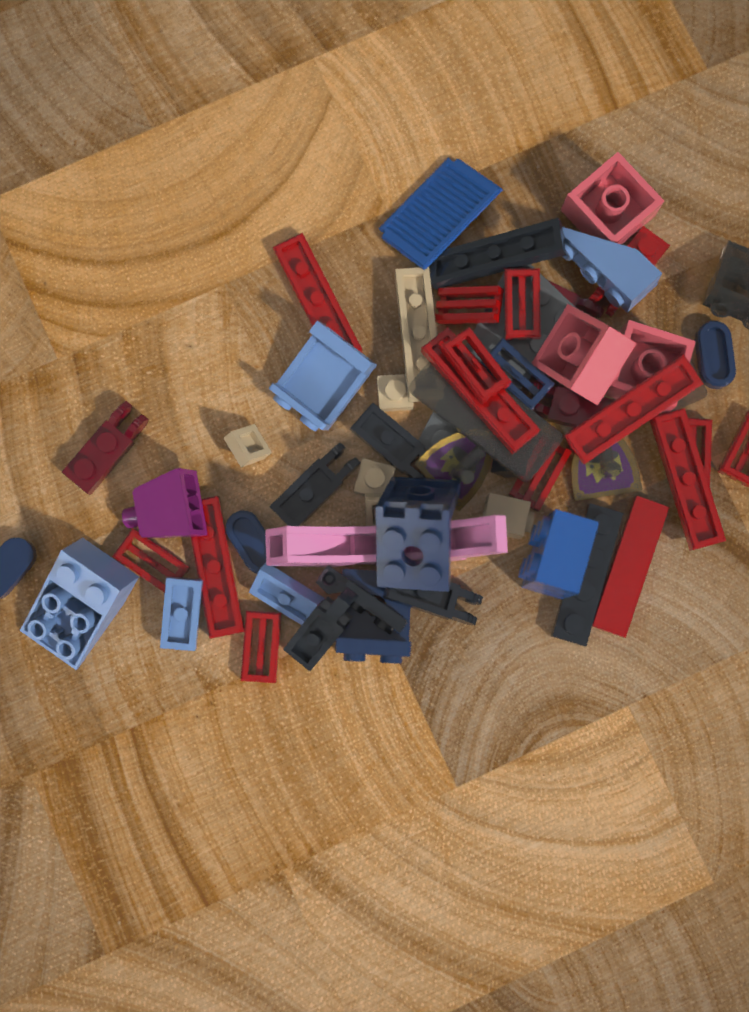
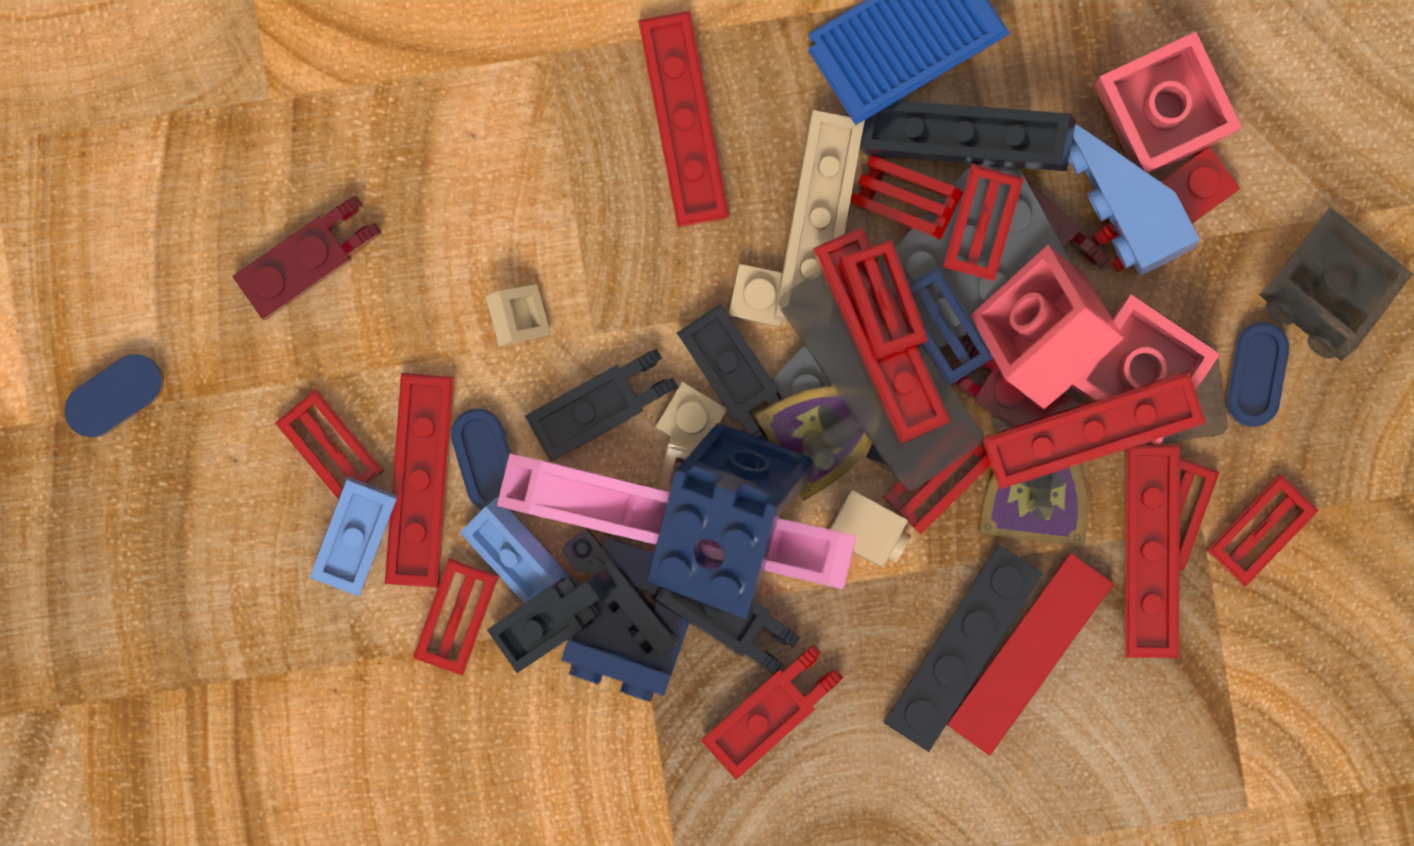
camera: 20 degrees right, 5 degrees up
medium blue slope [20,537,139,670] -> none
magenta torso [122,468,208,538] -> none
medium blue panel [268,321,377,432] -> none
blue brick [518,509,599,599] -> none
none -> red hinge [700,644,844,780]

